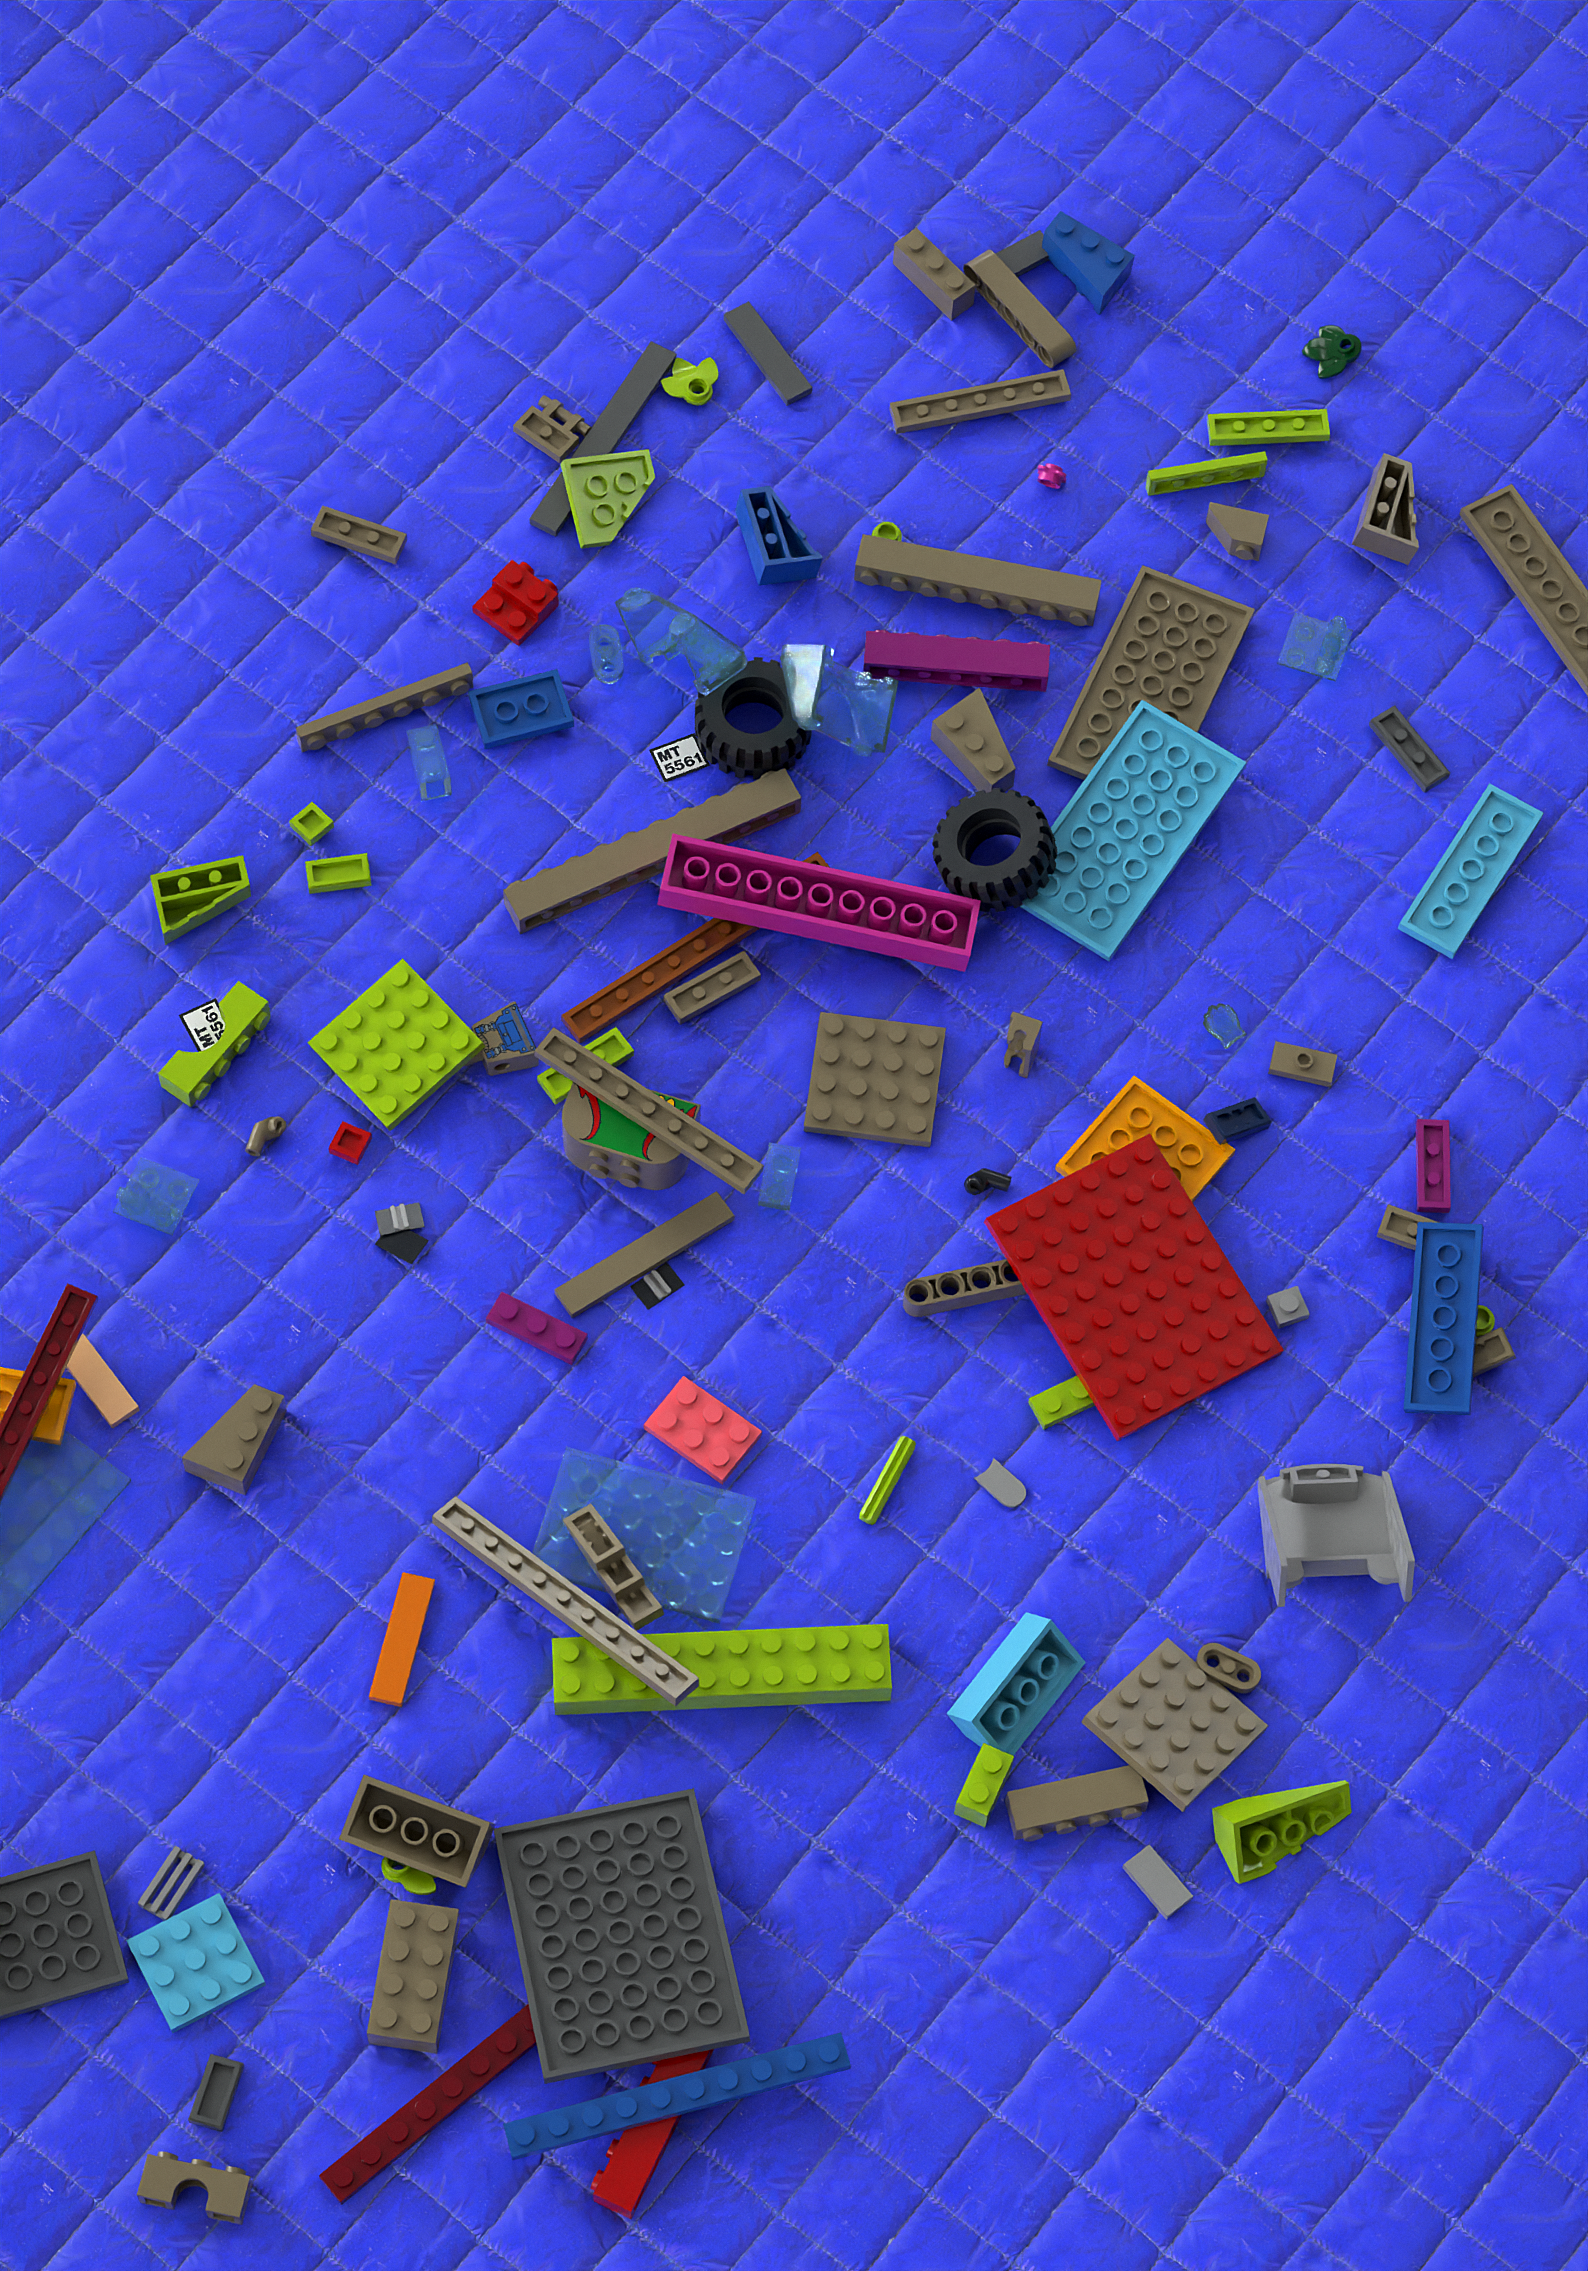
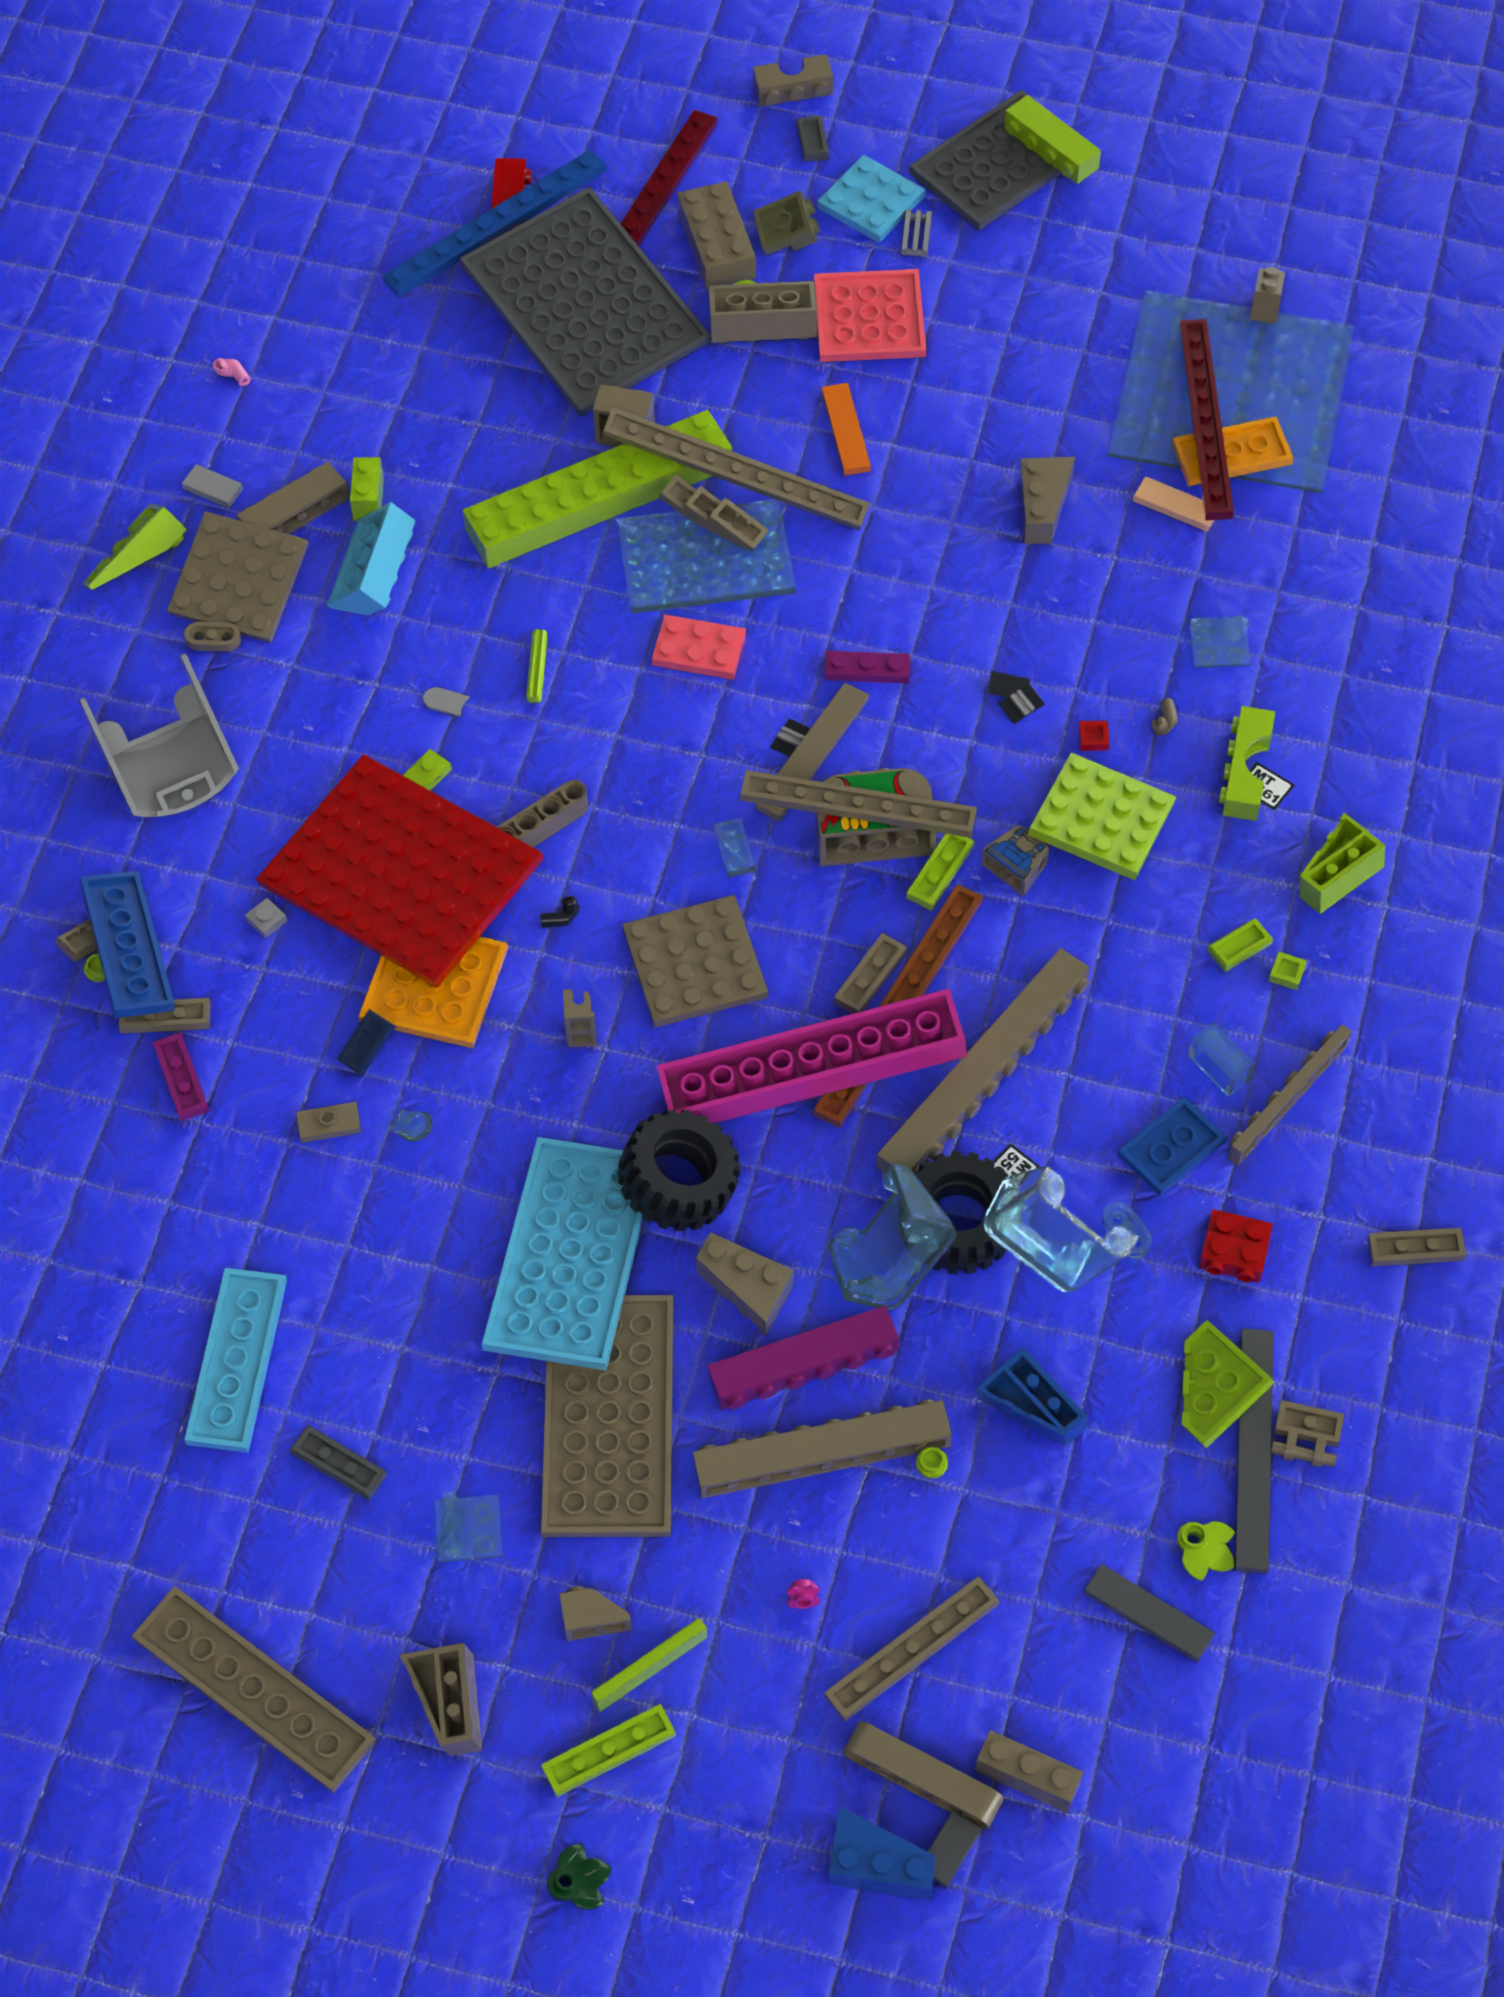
camera: 160 degrees right, 5 degrees down
none -> bright pink arm [213,358,251,386]
none -> dark tan brick [593,384,655,447]
none -> olive plate [753,191,820,255]
none -> coral plate [814,269,926,362]

